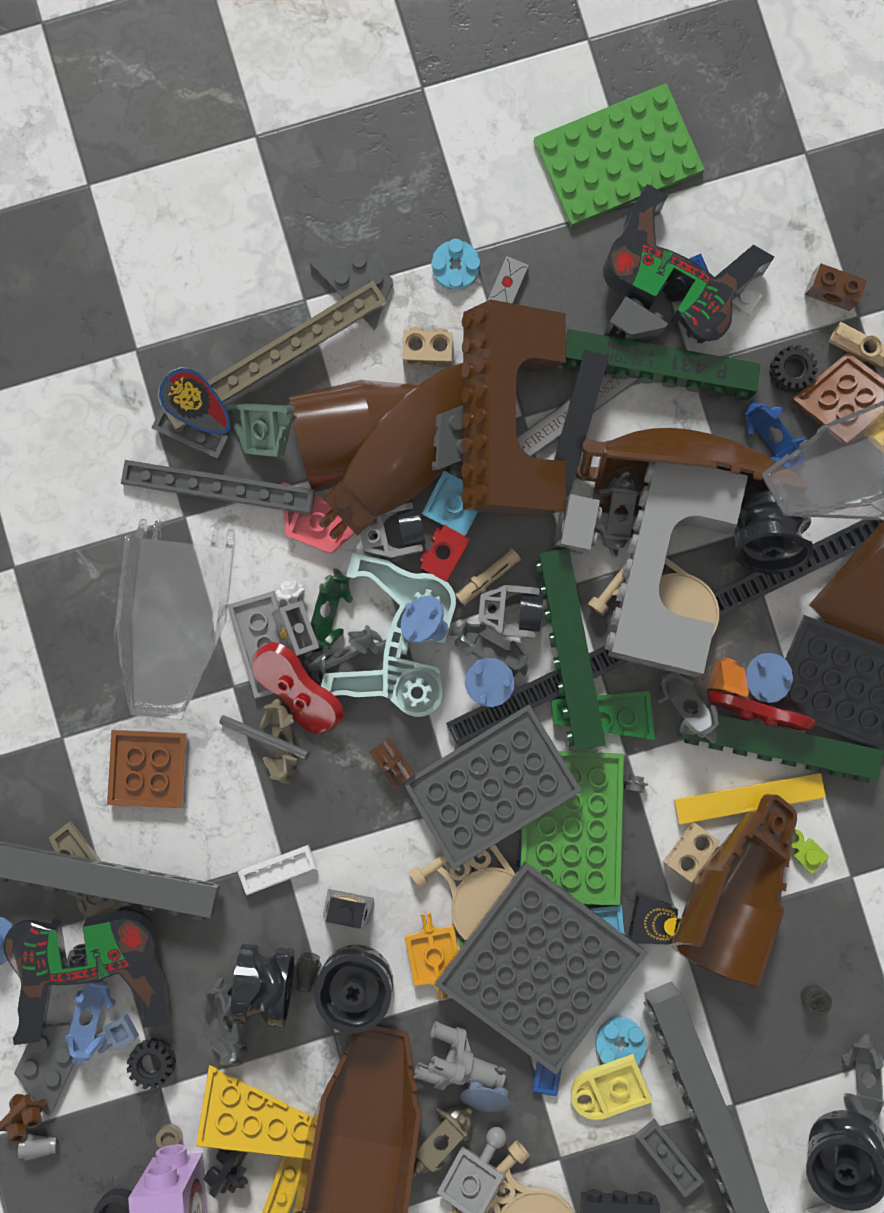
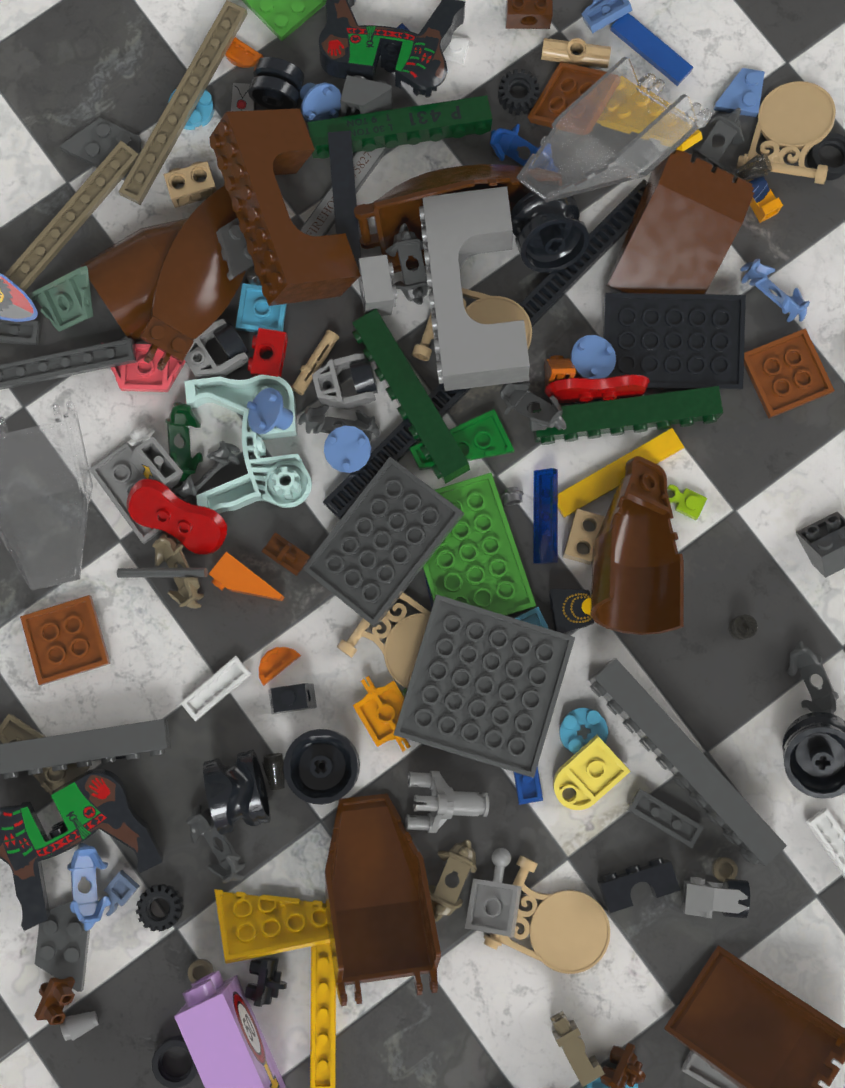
camera: 20 degrees left, 5 degrees down
sand blue dish [460,1082,510,1113] -> none
none -> dark tan plate [119,0,247,205]
none -> orange slope [209,552,285,601]
none -> orange tile [225,37,263,68]
none -> black wheel [248,57,304,110]
none -> orange tile [259,647,301,686]
none -> medium blue piece [300,82,342,122]
none -> clear blue tile [533,468,558,564]

